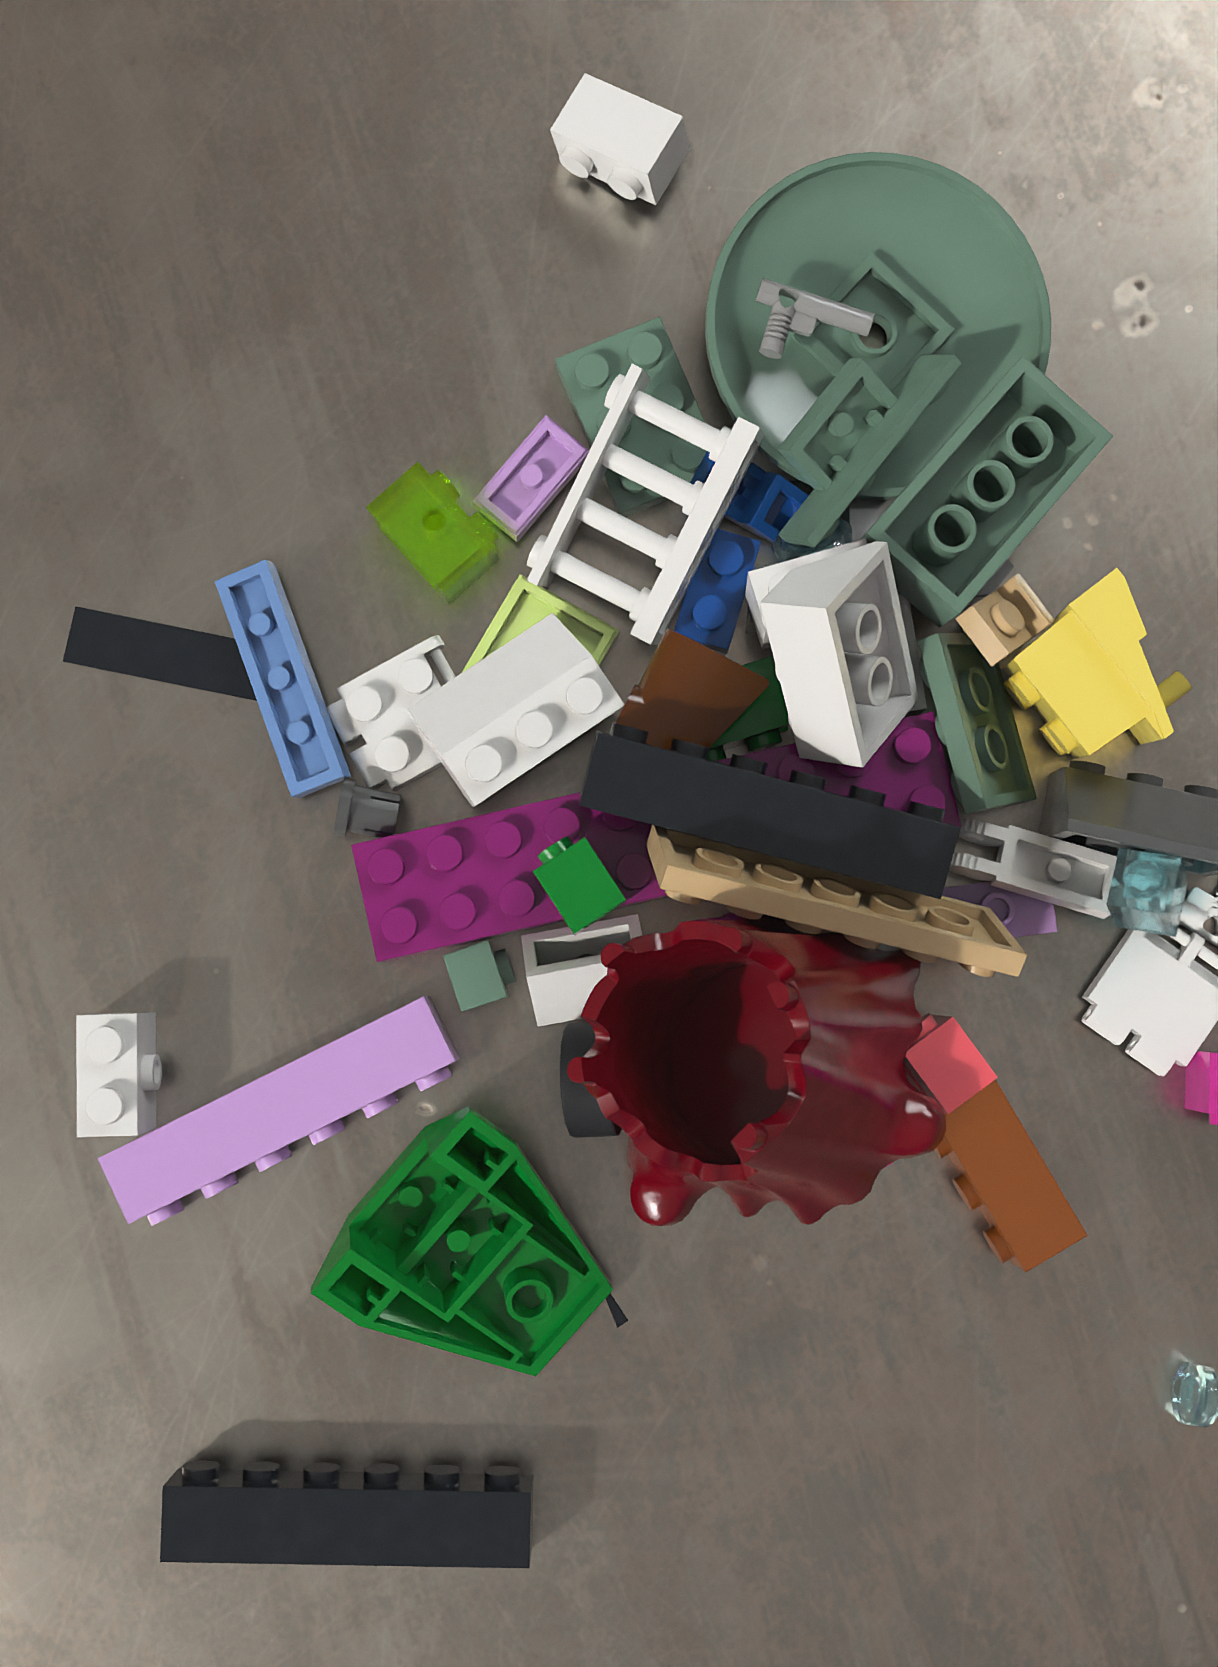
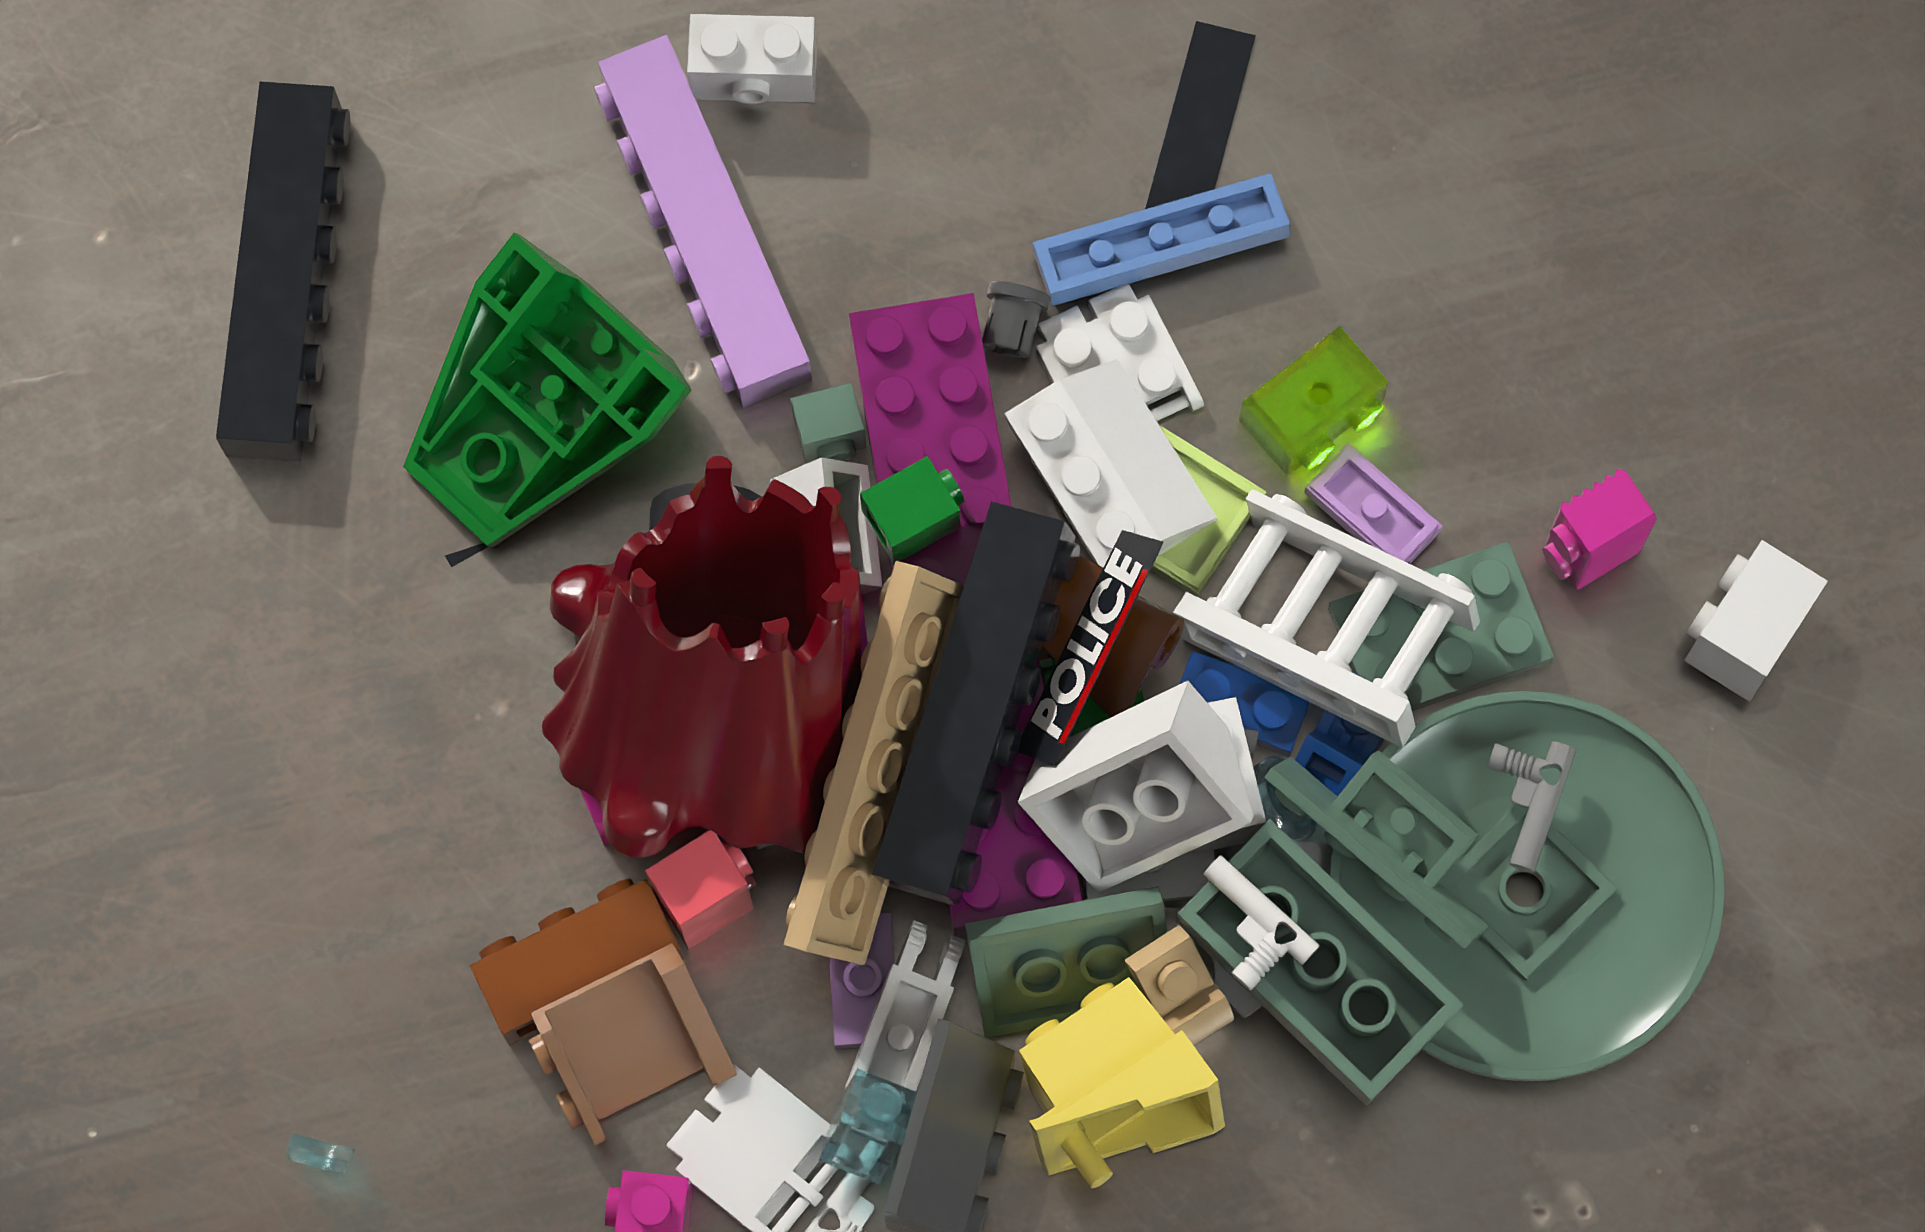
camera: 95 degrees right, 10 degrees down
none -> medium nougat panel [529,943,737,1145]
none -> sticker [1018,530,1164,765]
none -> white hose [1203,855,1320,991]
none -> dark pink brick [1542,469,1657,590]

